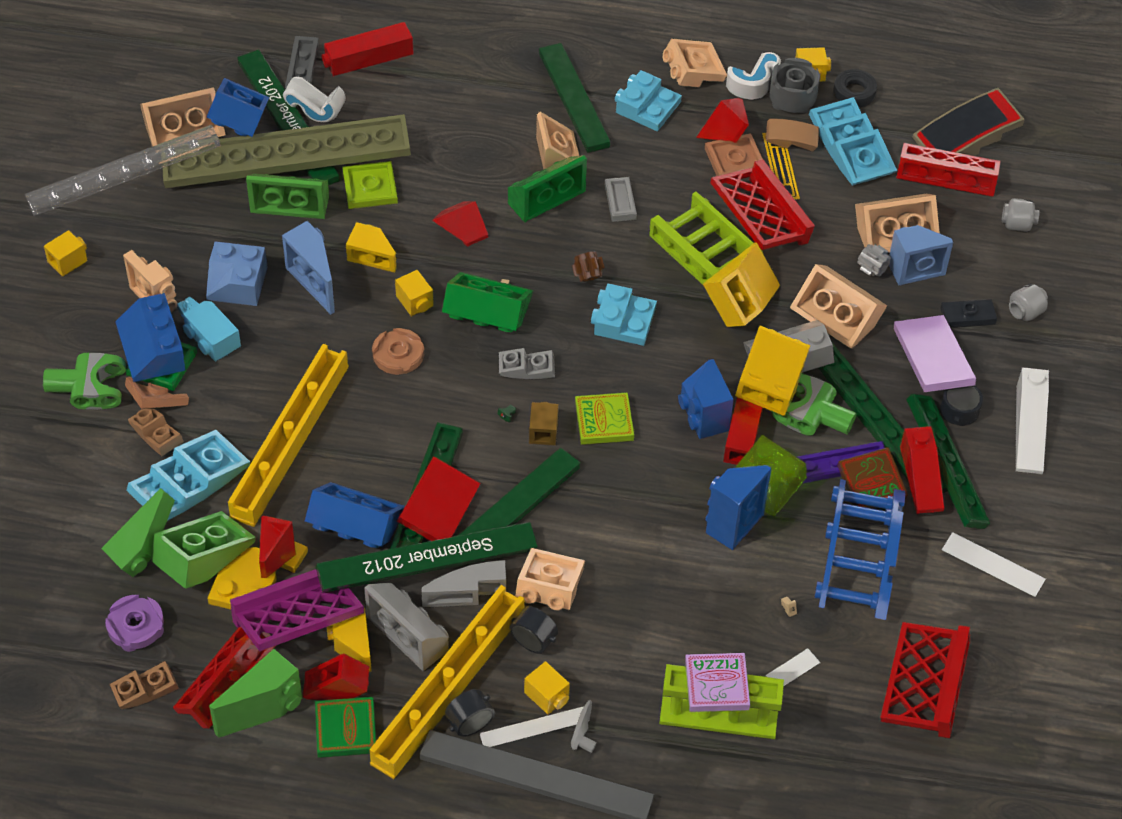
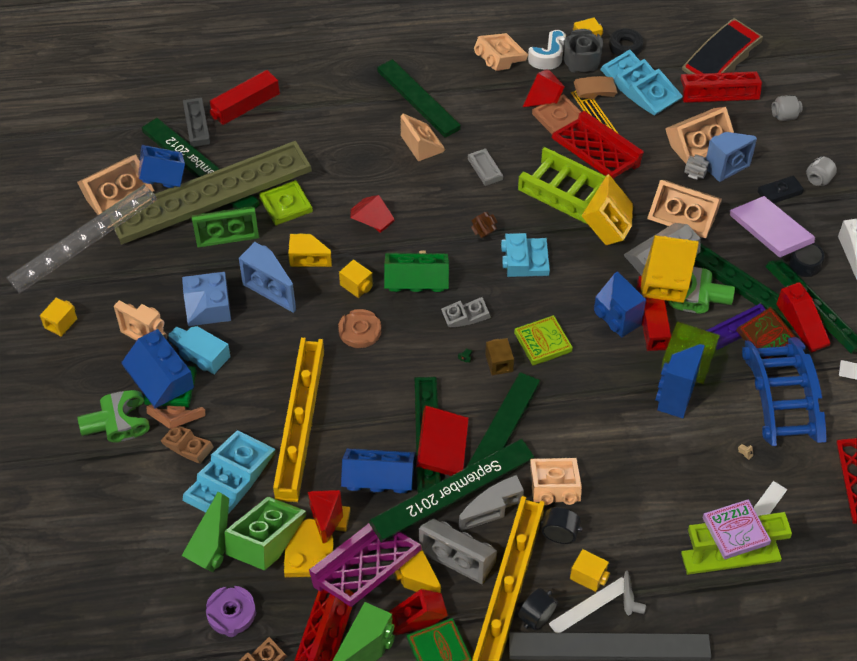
camera: 15 degrees left, 0 degrees up
white animal [283,77,346,122] -> none
green slope [508,155,587,223] -> none
medium azure plate [615,70,682,132] -> none

